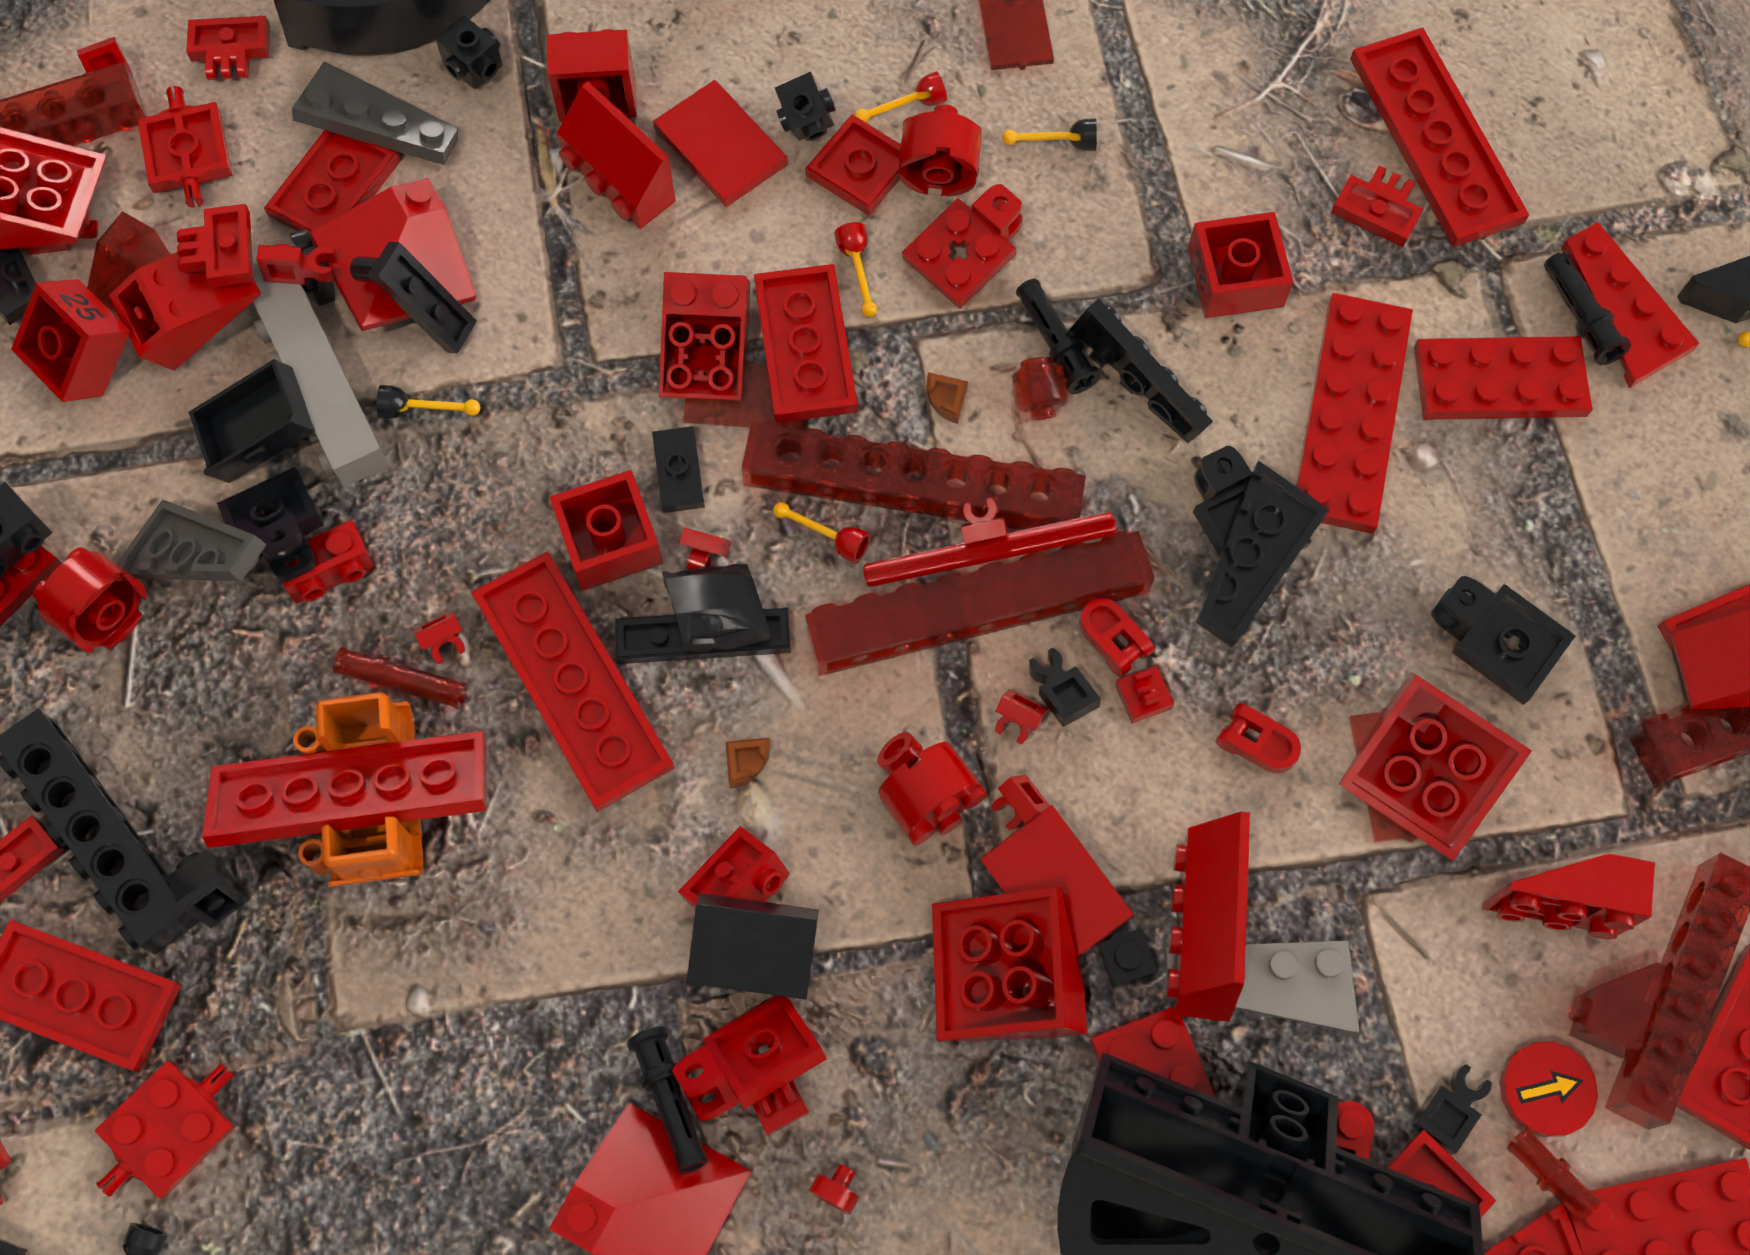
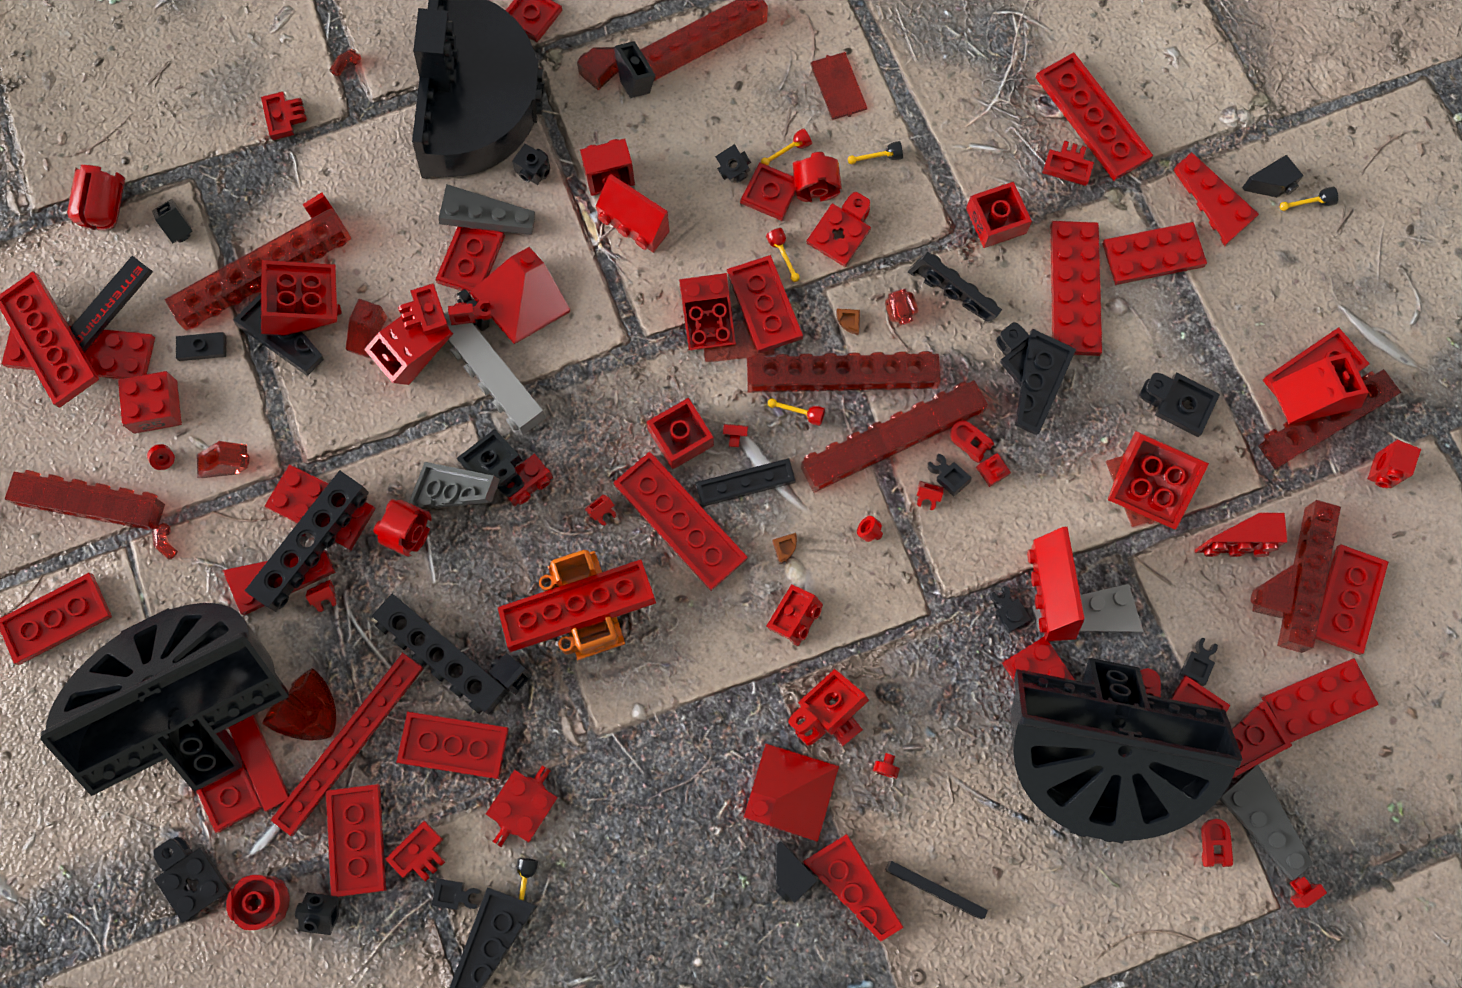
camera: 10 degrees left, 5 degrees up
red brick [11,279,130,402] -> none
red plate [137,86,233,207] -> none
red hinge [186,16,270,80] -> none
black container [189,359,315,483] -> none
clear red pin [332,647,468,710] -> none
black piece [350,241,477,354] -> none
hinge [377,385,481,419] -> none
black pin [627,1027,709,1174] -> none
black plate [652,426,705,513] -> none
red tile [653,80,788,207] -> none
black slope [662,564,771,652] -> none
black container [686,893,819,1000] -> none
red axle [863,512,1117,587] -> none
red brick [878,741,987,846] -> none
red slope [932,886,1087,1042] -> none
tile [961,497,1008,544] -> none
red tile [980,805,1135,959] -> none
red tile [991,775,1050,830] -> none
black pin [1016,278,1101,394] -> none
red plate [1216,703,1301,773] -> none
red tile [1499,1041,1598,1137] -> none
clear red pin [1507,1128,1602,1223] -> none
black pin [1544,251,1631,365] -> none

